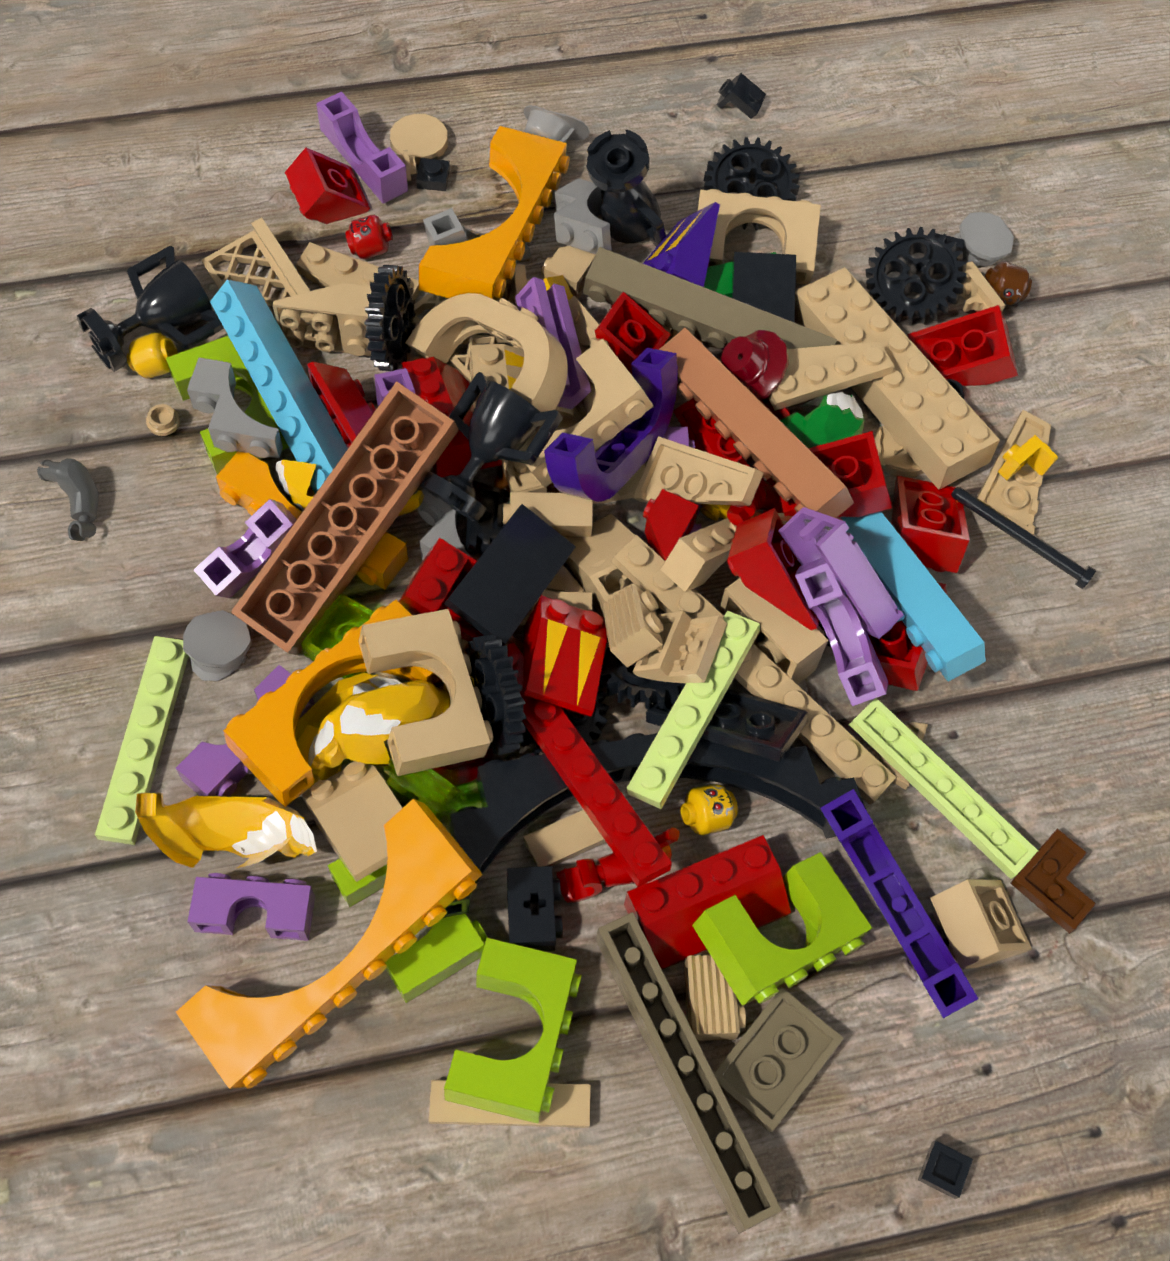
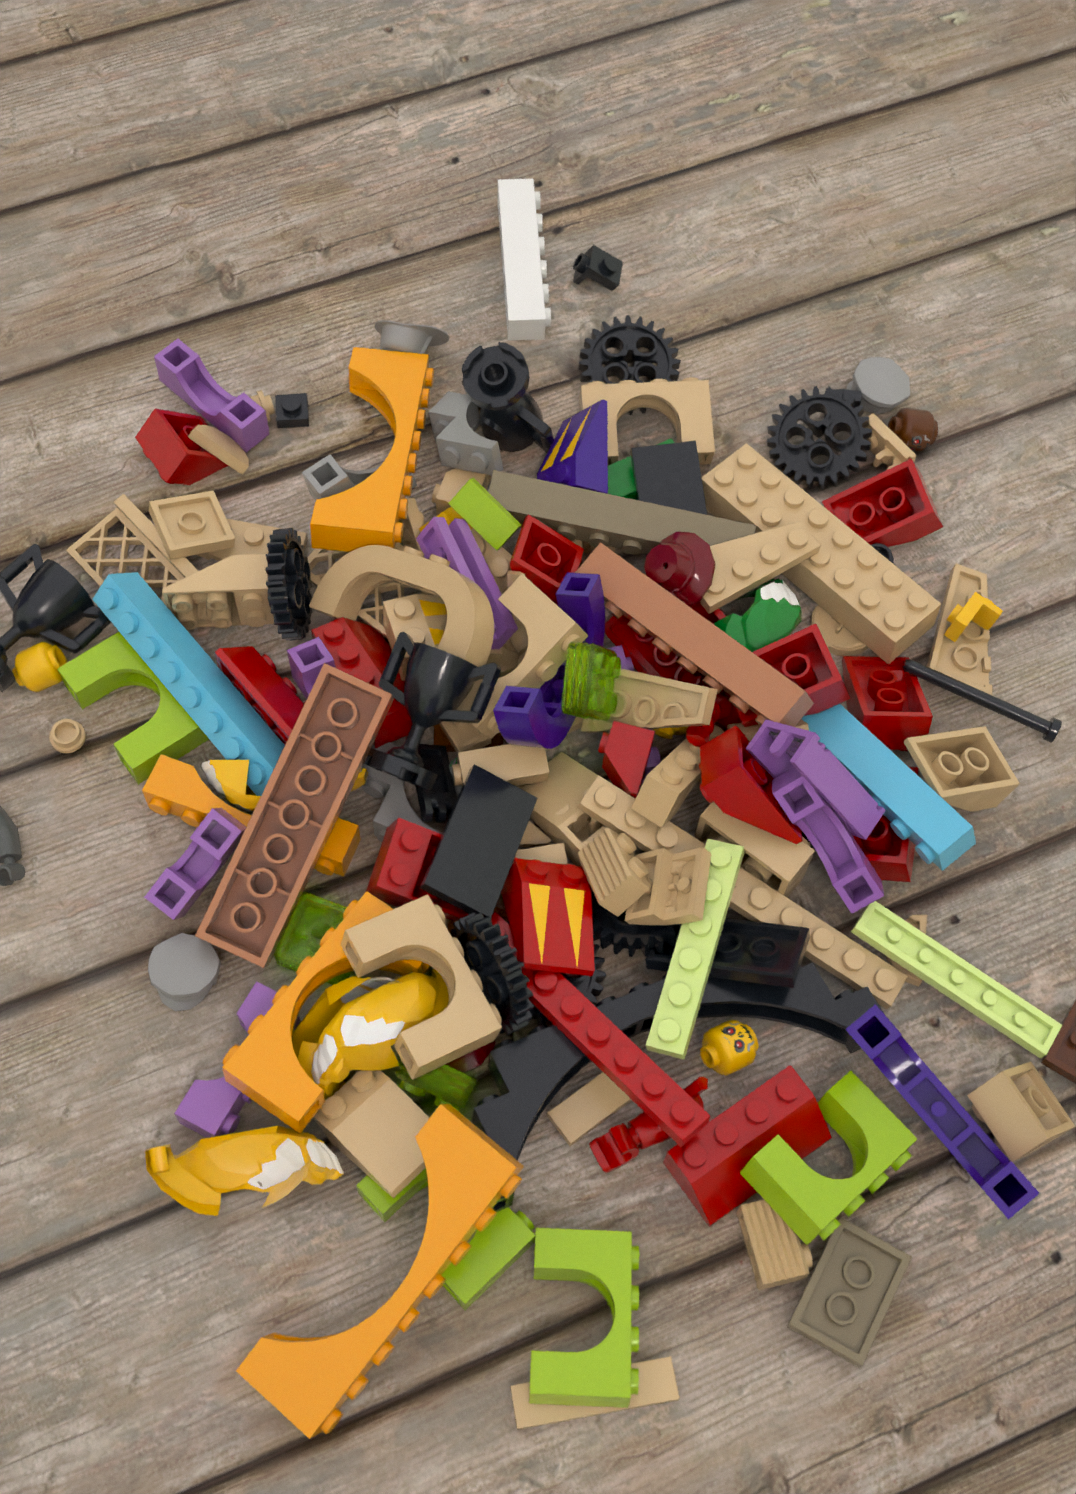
camera: 10 degrees left, 0 degrees up
yellowish green plate [95,636,189,845] -> none
light grey arch [187,358,283,458] -> none
medium lavender arch [187,873,315,941] -> none
red head [345,215,393,260] -> none
tan tile [390,114,448,164] -> none
black brick [507,866,563,951] -> none
dark tan brick [596,912,782,1234] -> none
black plate [918,1140,973,1199] -> none
none -> tan tile [149,490,235,559]
none -> tan tile [188,425,249,474]
none -> lime tile [448,478,522,551]
none -> white brick [497,179,551,341]
none -> clear neon green brick [561,641,621,721]
none -> tan slope [904,726,1020,812]

